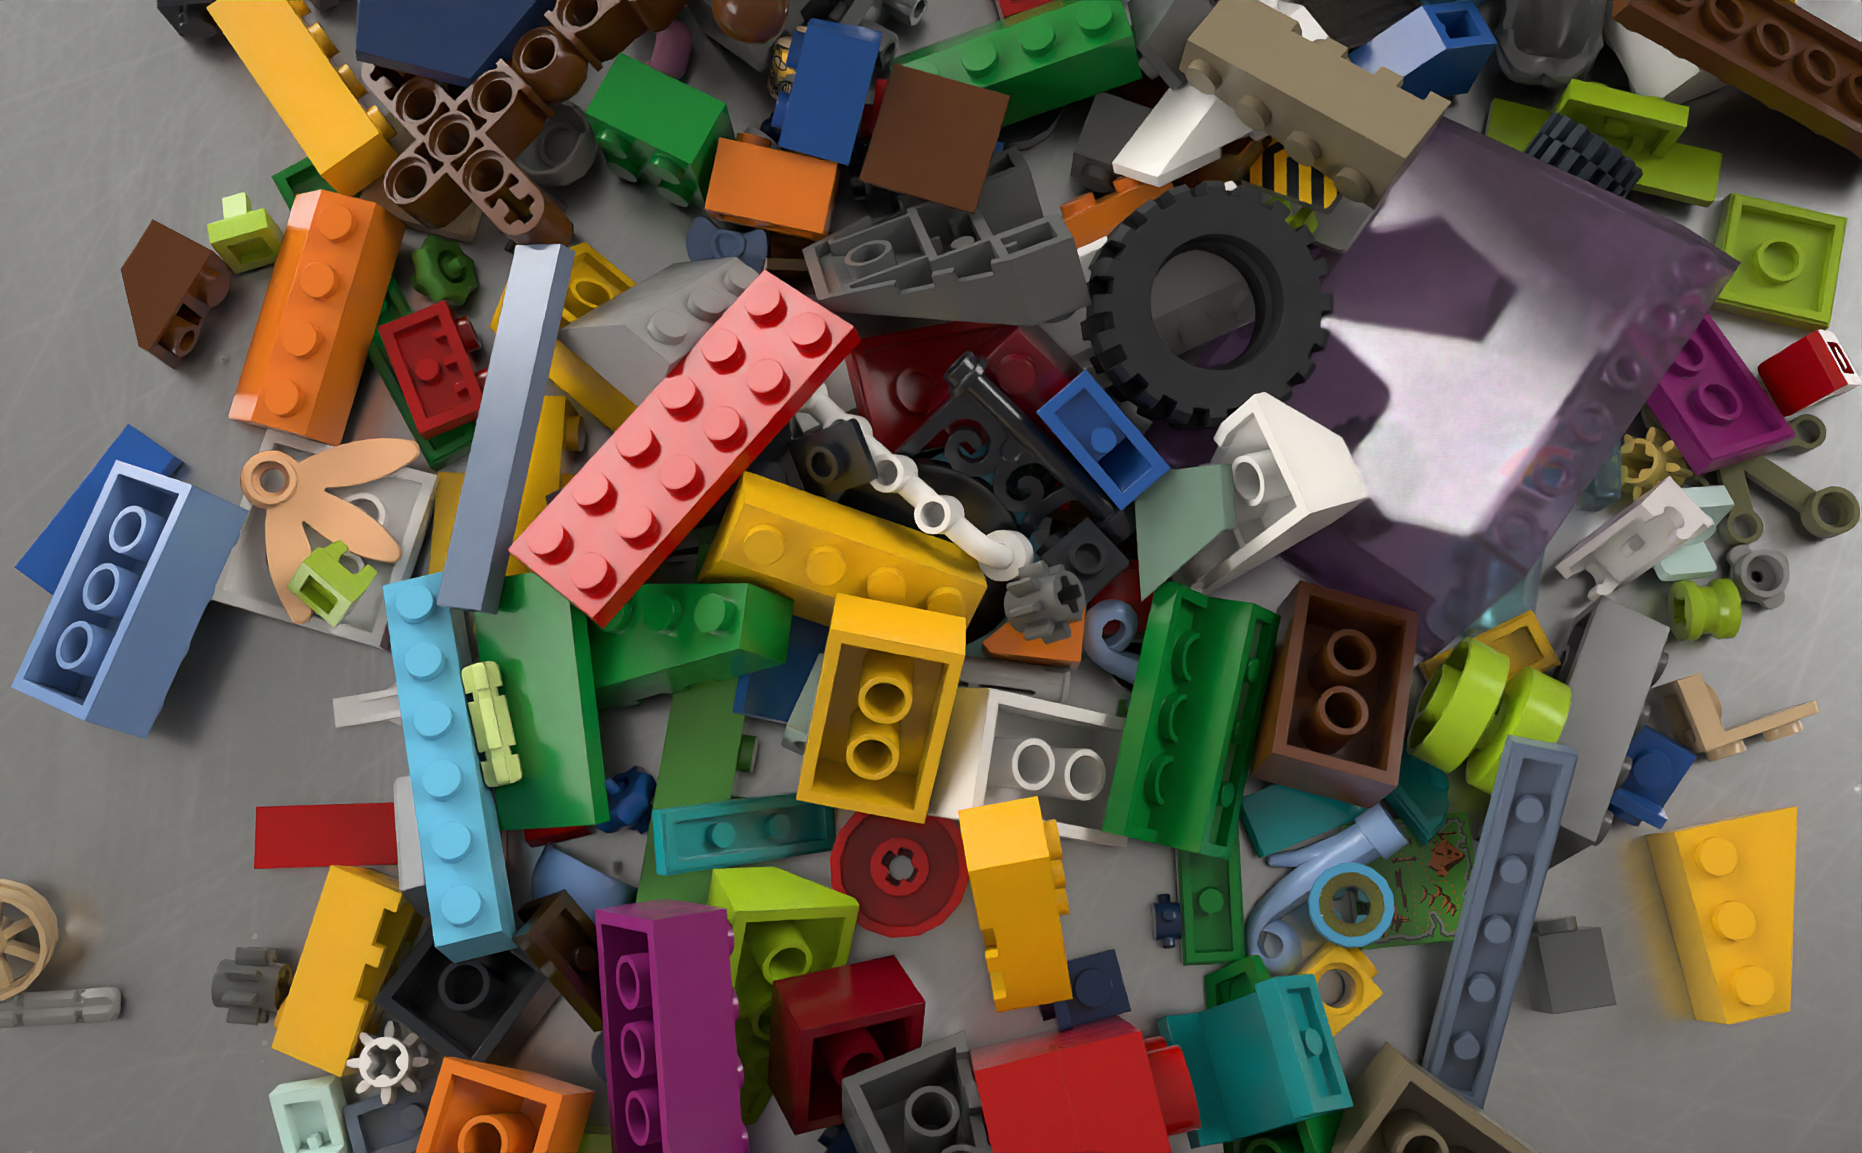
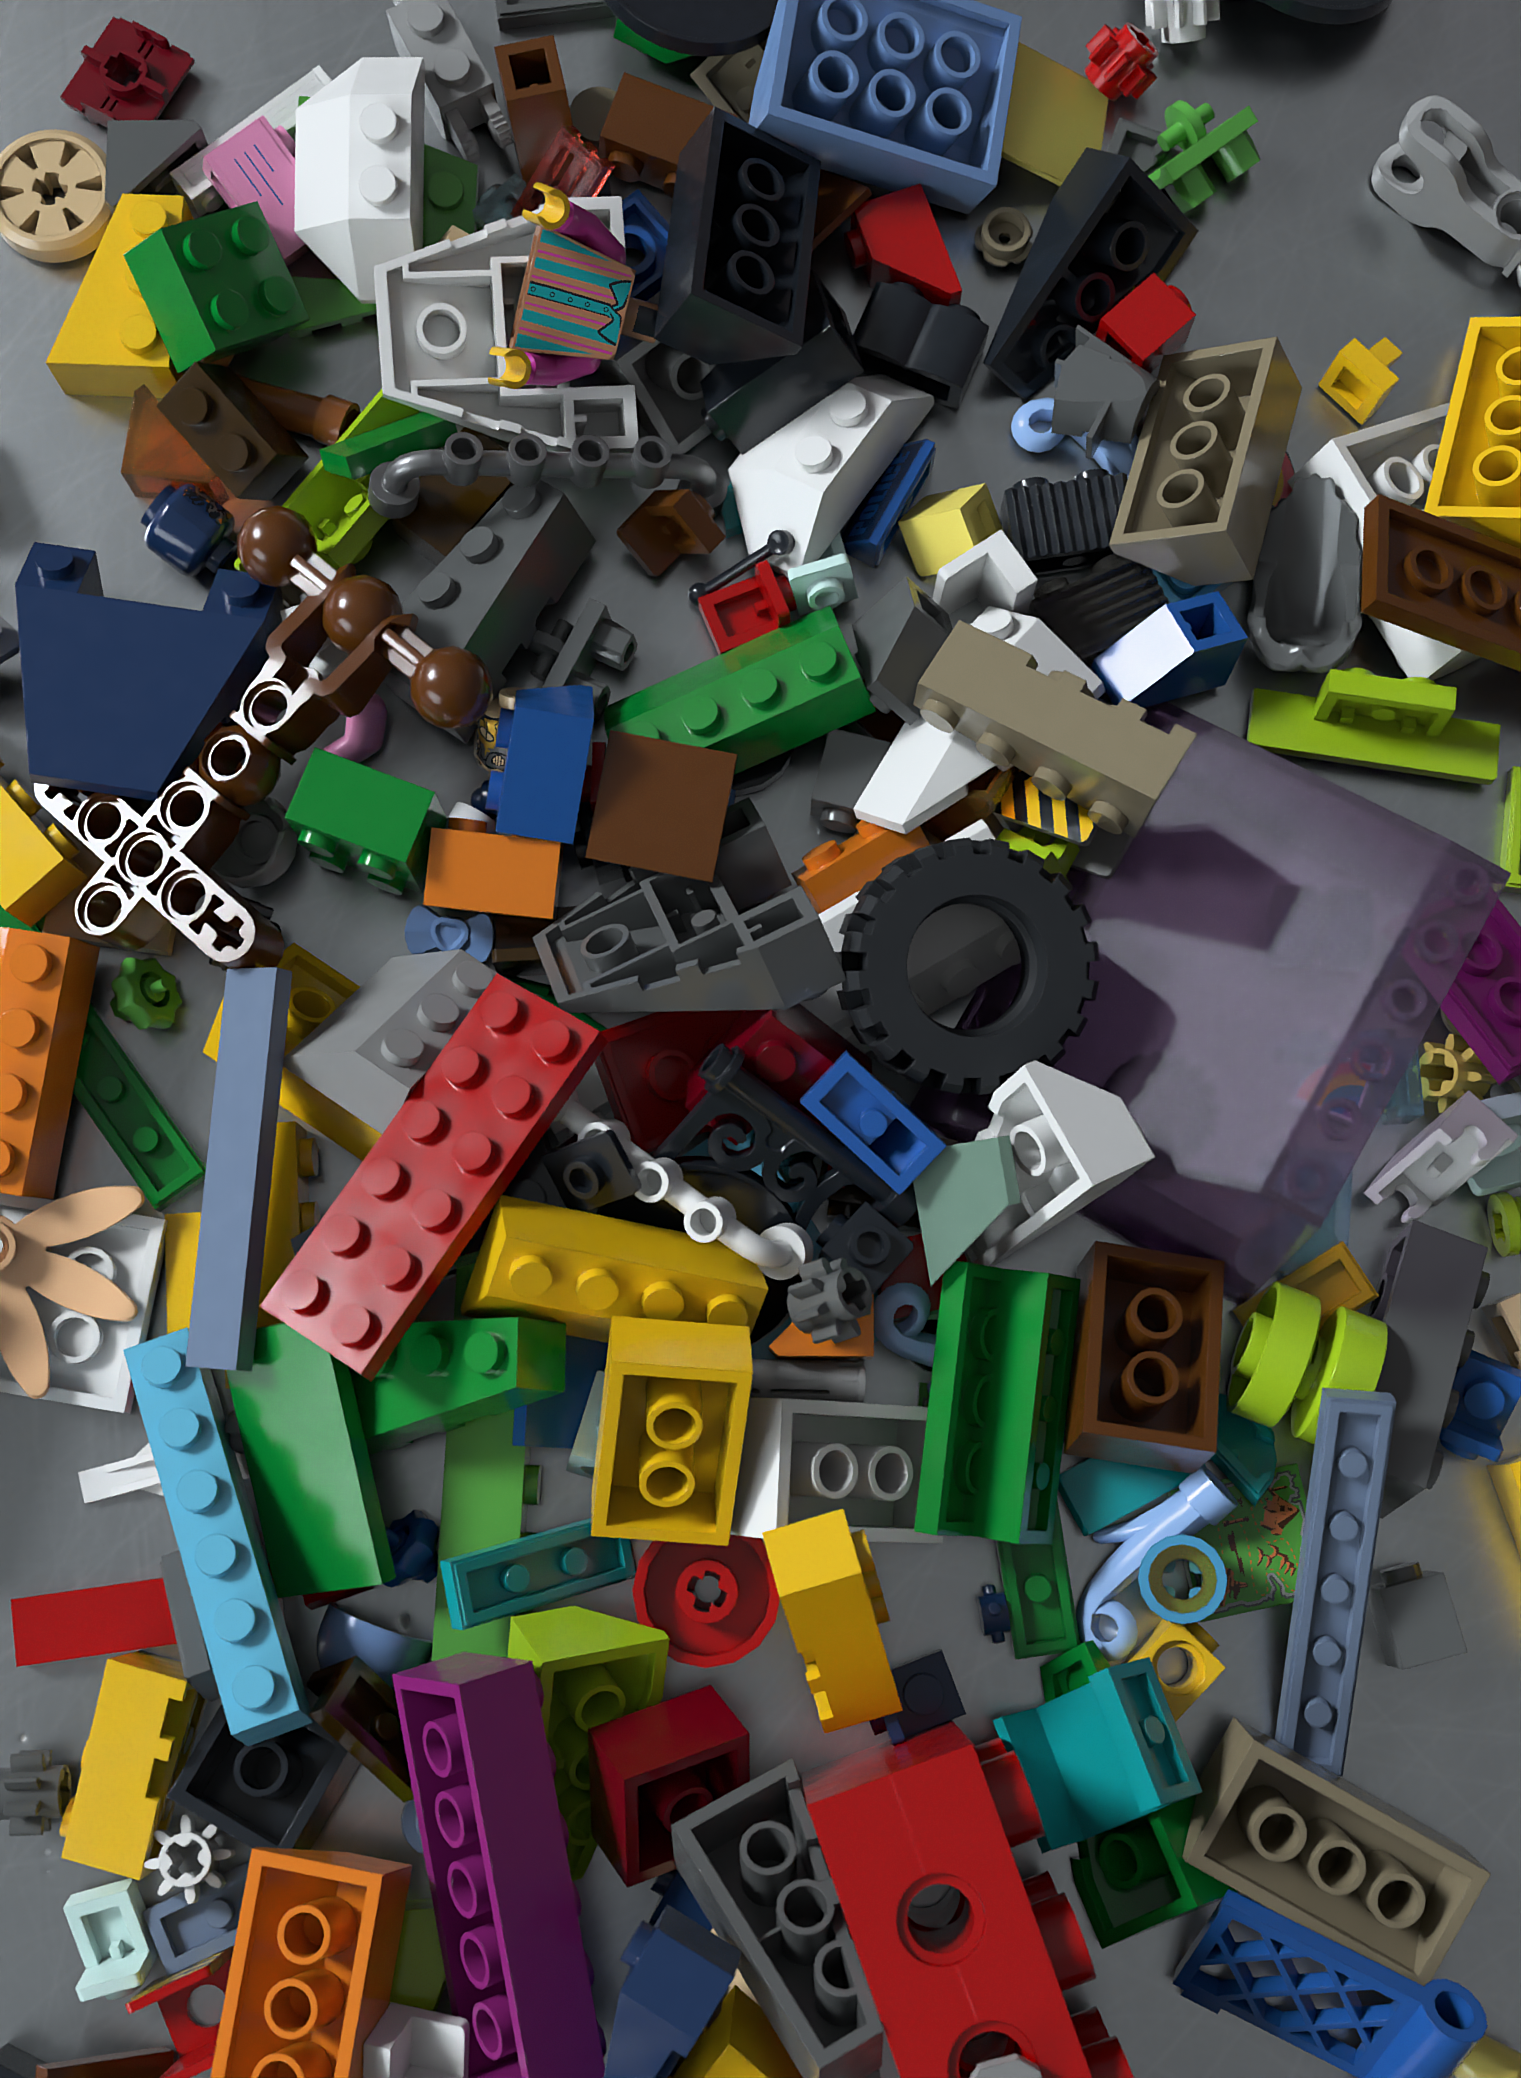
camera: 10 degrees left, 0 degrees up
lime tile [287,539,377,628] -> none
red bracket [377,300,488,440] -> none
yellowish green axle [461,661,523,787] -> none
black wheel [1522,112,1643,215] -> none

